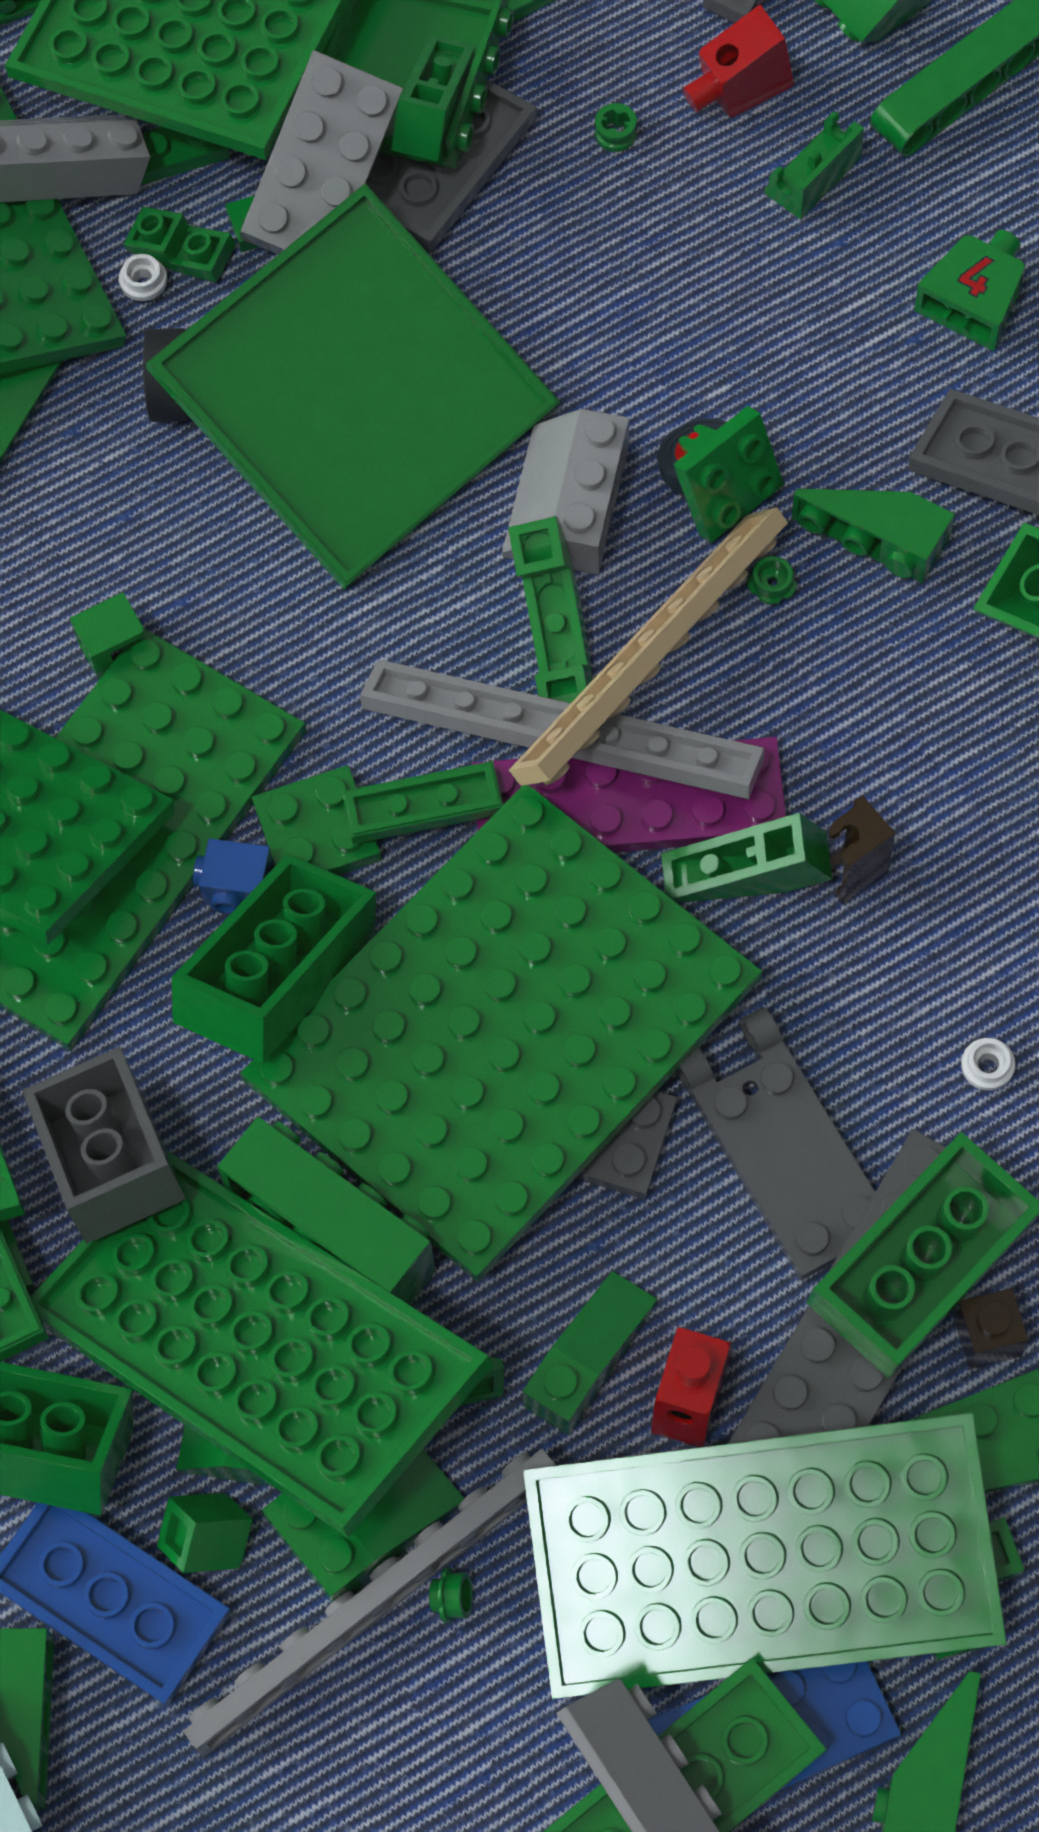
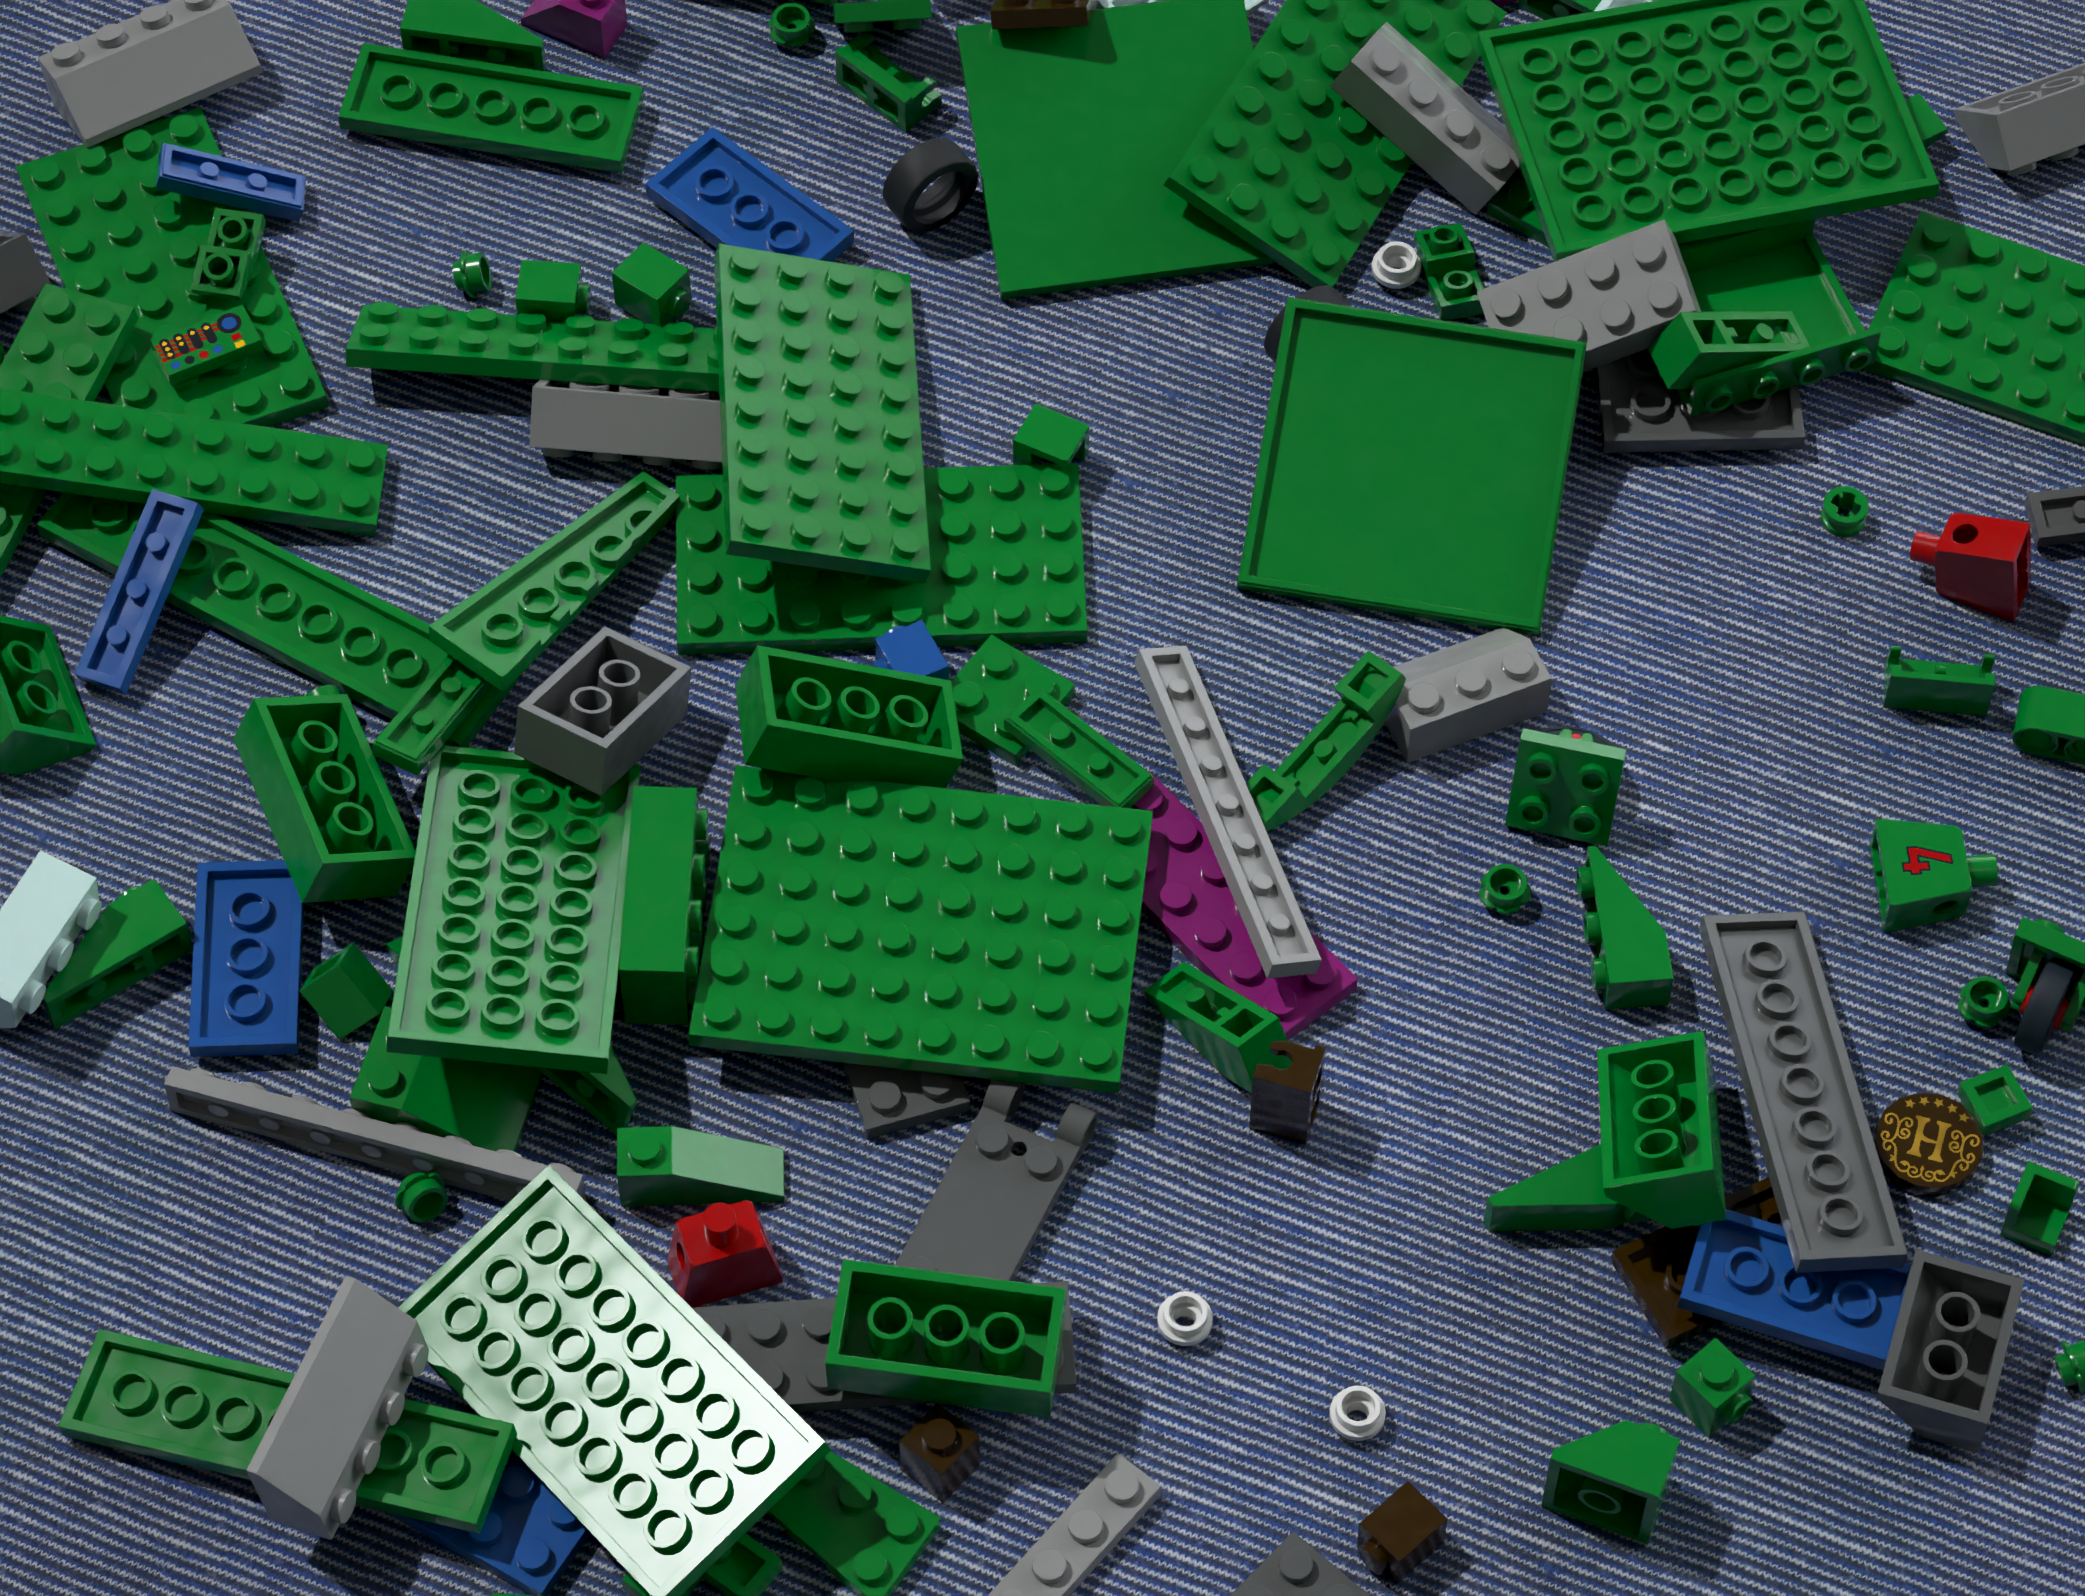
camera: 50 degrees right, 10 degrees down
tan plate [509,507,788,786] -> none

